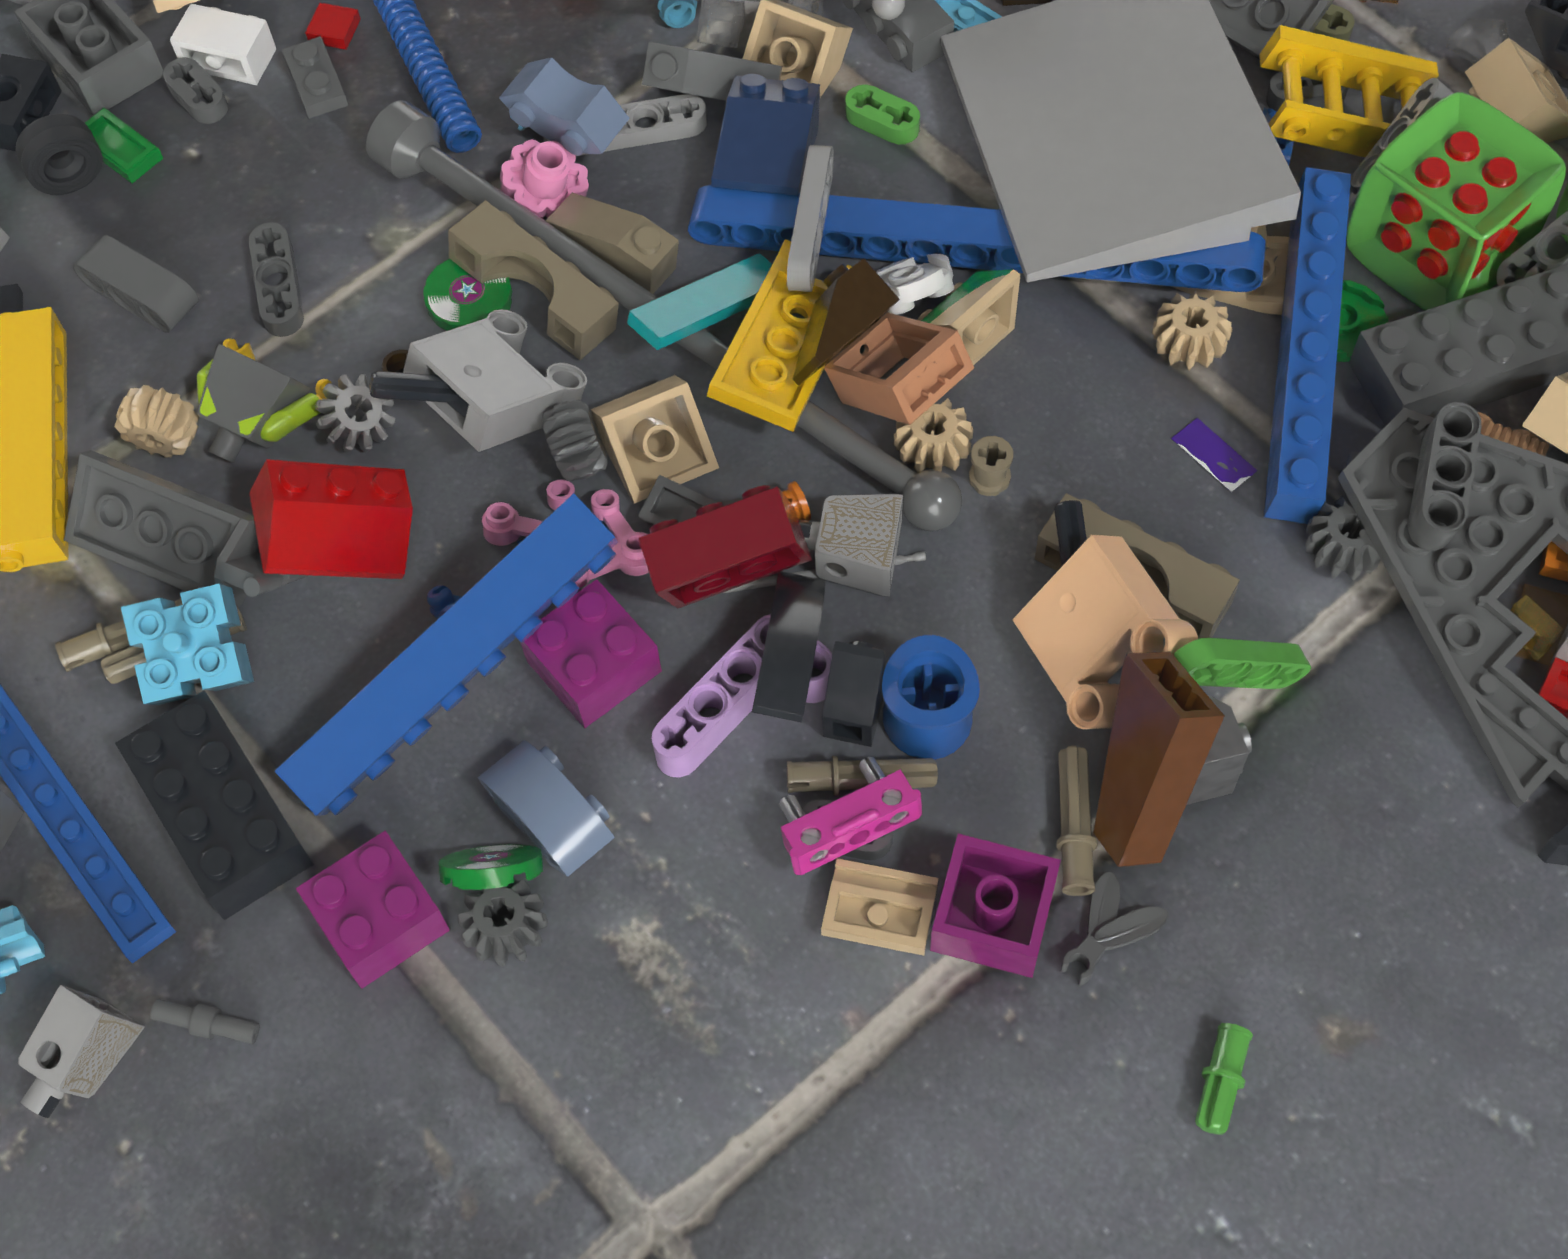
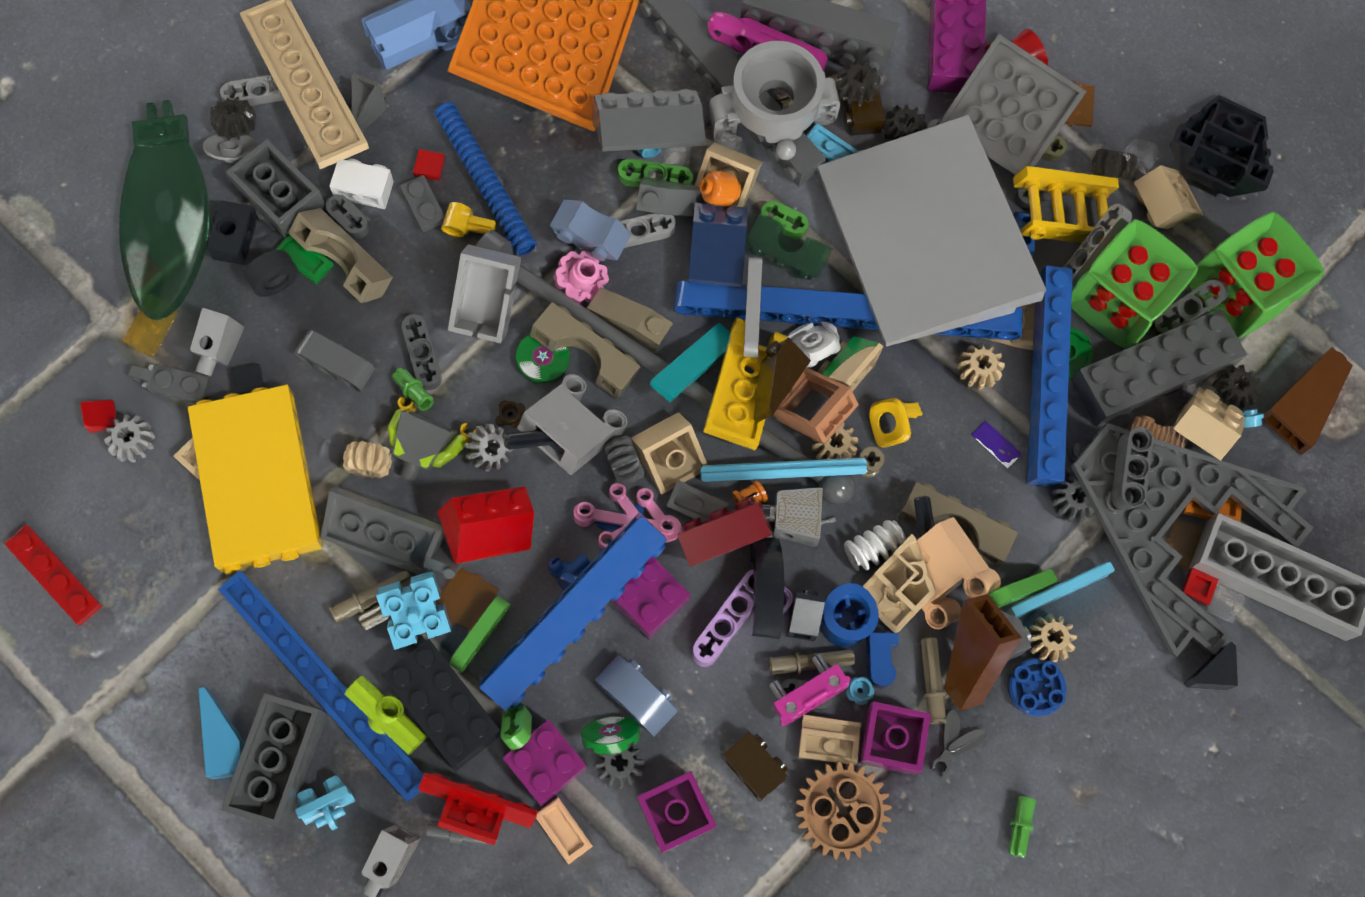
camera: 15 degrees left, 10 degrees up
clear yellow tile [1510,595,1564,660] -> none
none -> dark tan arch [288,208,393,303]
none -> lime piece [345,676,427,755]
none -> bright green axle [392,368,434,411]
none -> red bracket [418,773,538,845]
none -> clear orange piece [437,568,499,631]
none -> yellow axle [441,202,496,237]
none -> light grey piece [448,244,522,343]
none -> bright green beam [449,596,511,672]
none -> bright green beam [500,703,532,750]
none -> light nougat tile [536,797,593,864]
none -> bright green beam [618,159,693,187]
none -> magenta brick [637,771,717,854]
none -> orange head [700,170,741,207]
none -> medium azure axle [700,457,867,482]
none -> dark brown brick [721,732,789,802]
none -> clear green arch [746,214,834,280]
none -> medium nougat gear [795,761,892,860]
none -> white piece [844,520,906,571]
none -> medium azure plate [846,677,874,705]
none -> tan slope [863,534,936,633]
none -> blue leg [866,633,899,689]
none -> yellow piece [869,398,923,447]
none -> medium azure tile [1006,562,1115,618]
none -> blue tile [1007,658,1067,717]
none -> tan gear [1028,614,1077,663]
none -> clear smoke gear [1091,149,1138,180]

